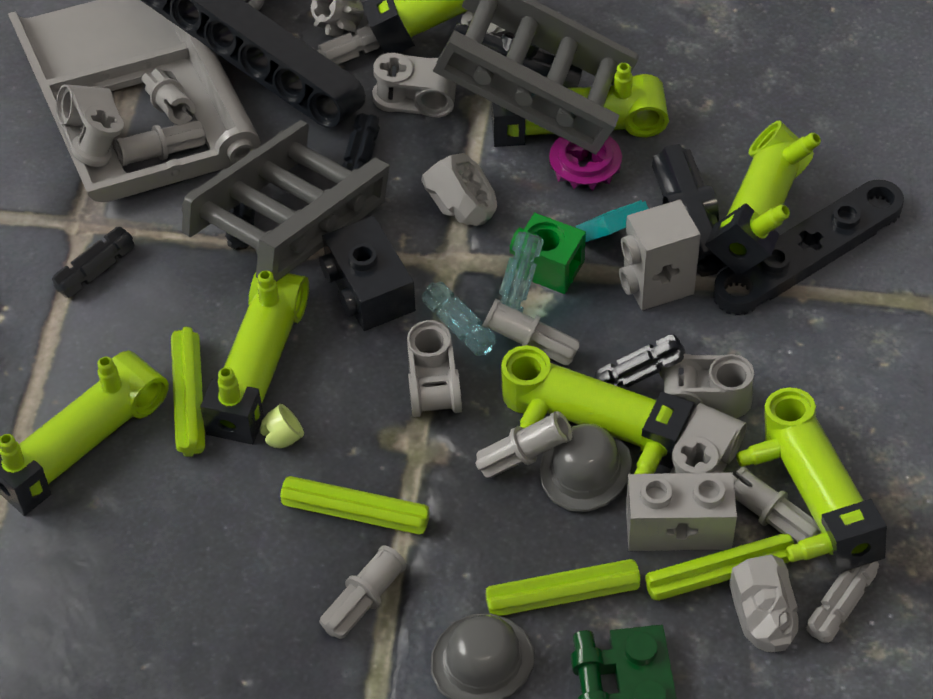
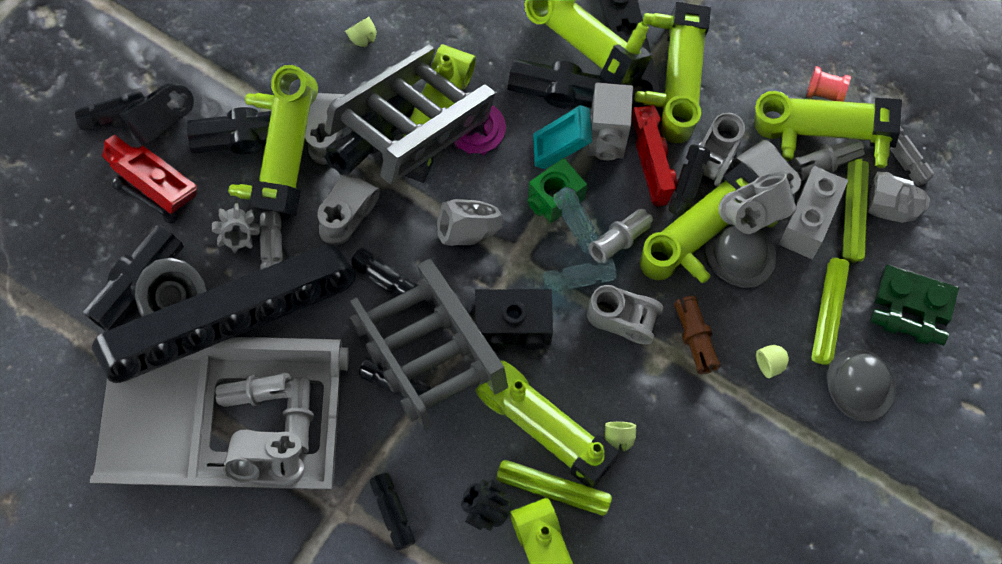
camera: 70 degrees left, 15 degrees up
lime axle [280,476,429,534] -> none
light grey axle [319,545,407,639] -> none
light grey axle [475,411,573,478] -> none
none -> yellowish green hinge [345,17,377,47]
none -> black gear [461,480,511,531]
none -> red hinge [631,105,677,207]
none -> lime piece [634,2,711,143]
none -> reddish brown pin [674,296,721,375]
none -> light grey piece [718,172,796,234]
none -> yellowish green hinge [756,345,789,378]
none -> coral bush [806,66,851,101]

